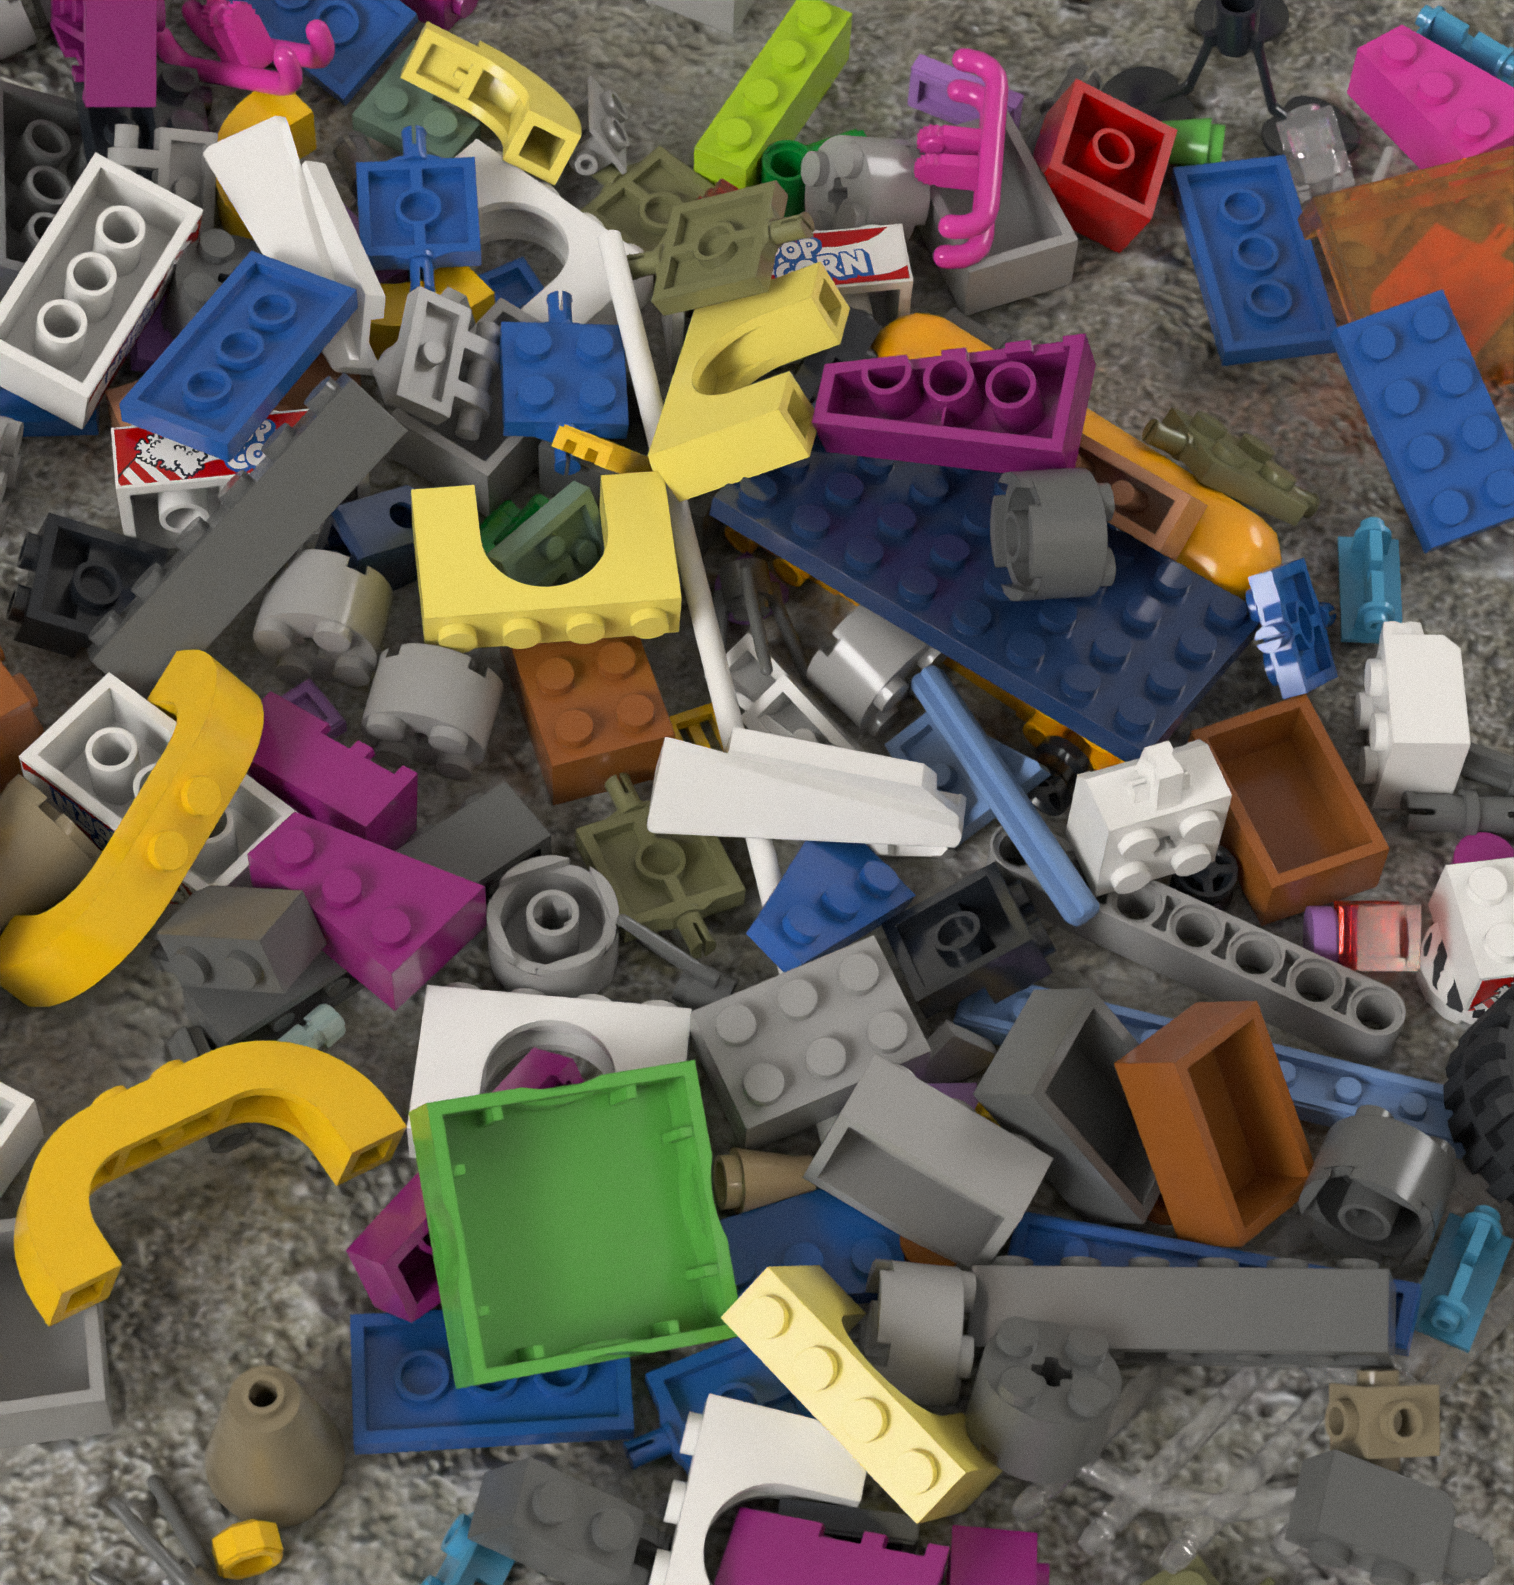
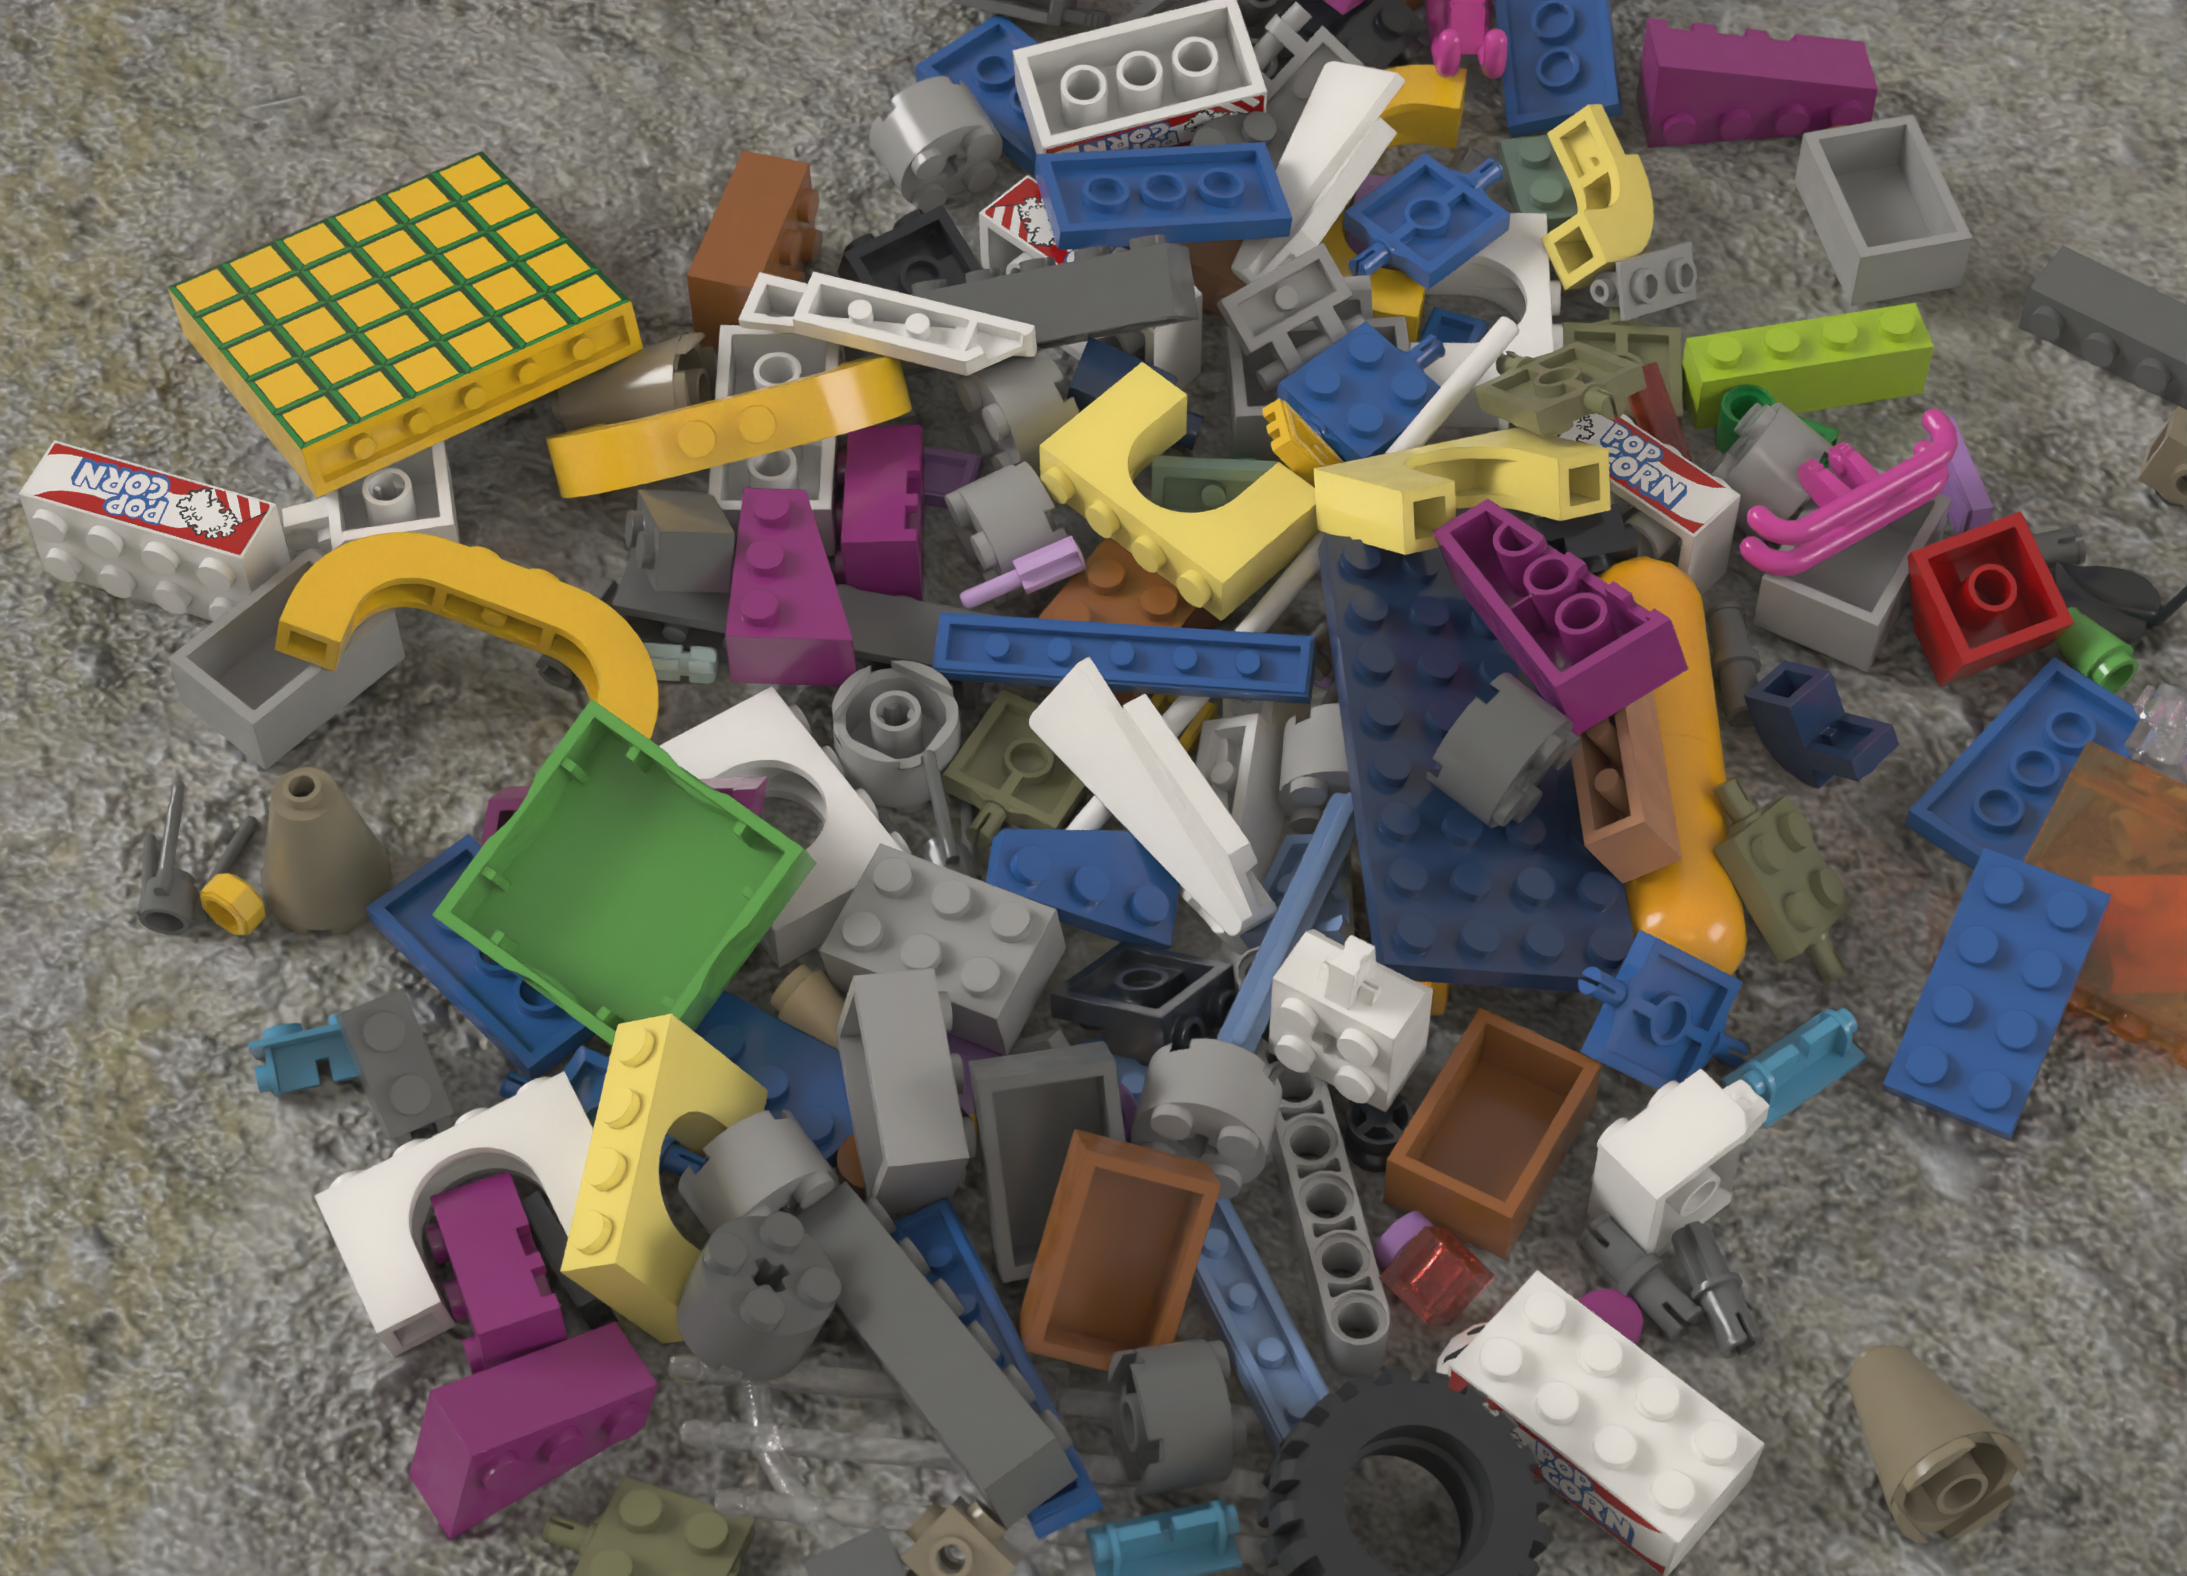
camera: 55 degrees right, 5 degrees down
none -> white wedge [738,272,1037,376]
none -> blue tile [932,612,1318,704]
none -> lavender axle [960,536,1086,609]
none -> light grey brick [1131,1038,1282,1199]
none -> dark blue brick [1744,660,1899,789]

